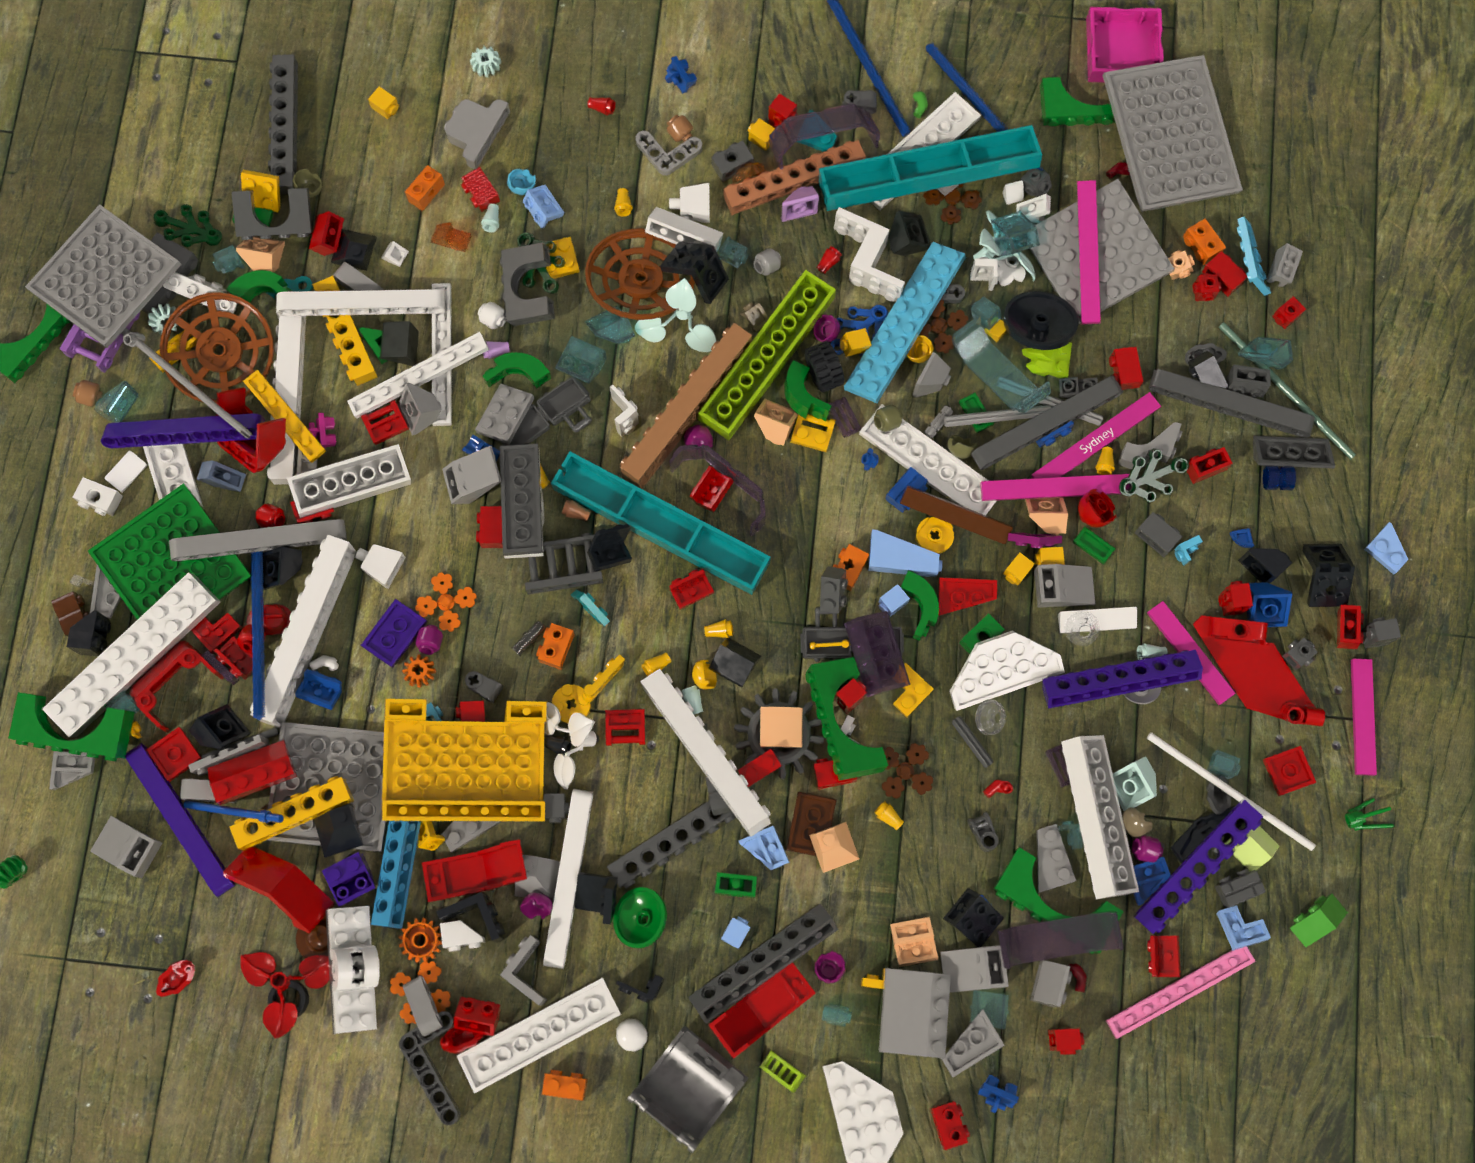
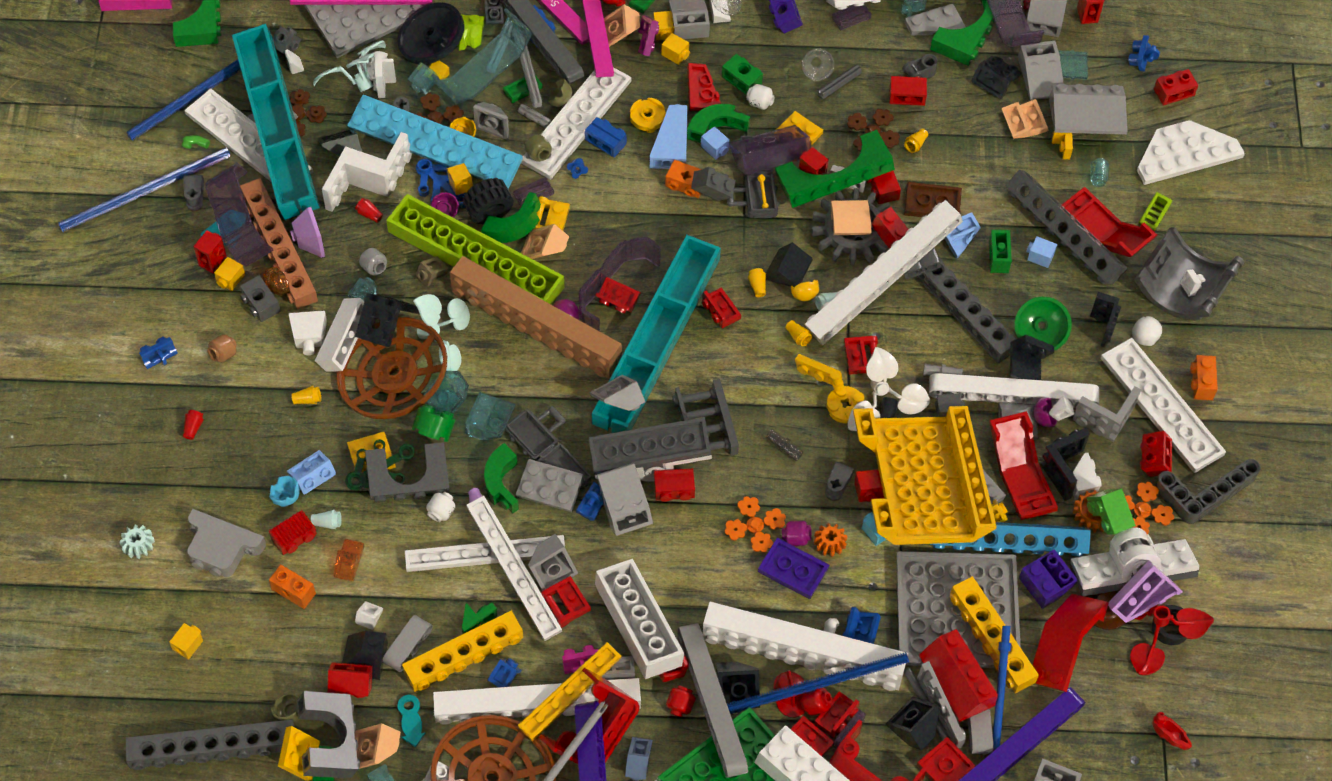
camera: 95 degrees left, 15 degrees down
green arch [226,270,293,303] -> none
white beam [276,289,445,316] -> none
black slope [314,805,363,858] -> none
white torso [355,544,406,589] -> none
pearl dark grey slope [380,321,419,366] -> none
light grey beam [403,975,443,1037] -> none
red arm [440,1027,484,1053] -> none
orange brick [536,623,575,670] -> none
nougat cone [561,500,591,521] -> none
teal wing [571,590,610,626] -> none
black bracket [587,524,632,572] -> none
white bracket [610,385,639,437] -> none
light grey beam [636,131,702,176] -> none
light nougat slope [809,822,859,873] -> none
magenta hair [815,951,845,984] -> none
reddish brown tile [900,485,1013,544] -> none
light grey wing [941,1009,1005,1077] -> none
white plate [950,631,1065,711] -> none
red arm [983,780,1013,798] -> none
clear light blue slope [991,211,1040,256] -> none
white slope [1016,194,1051,223] -> none
none -> green brick [411,404,456,442]
none -> blue bracket [488,658,522,688]
none -> light grey slope [590,375,646,411]
none -> white head [746,84,775,110]
none -> red brick [889,76,927,106]
none -> light grey pin [923,363,963,376]
none -> white slope [1049,396,1075,421]
none -> bright green brick [1086,488,1136,534]
none -> lavender wedge [1108,560,1183,623]
none -> white tile [1180,269,1205,296]

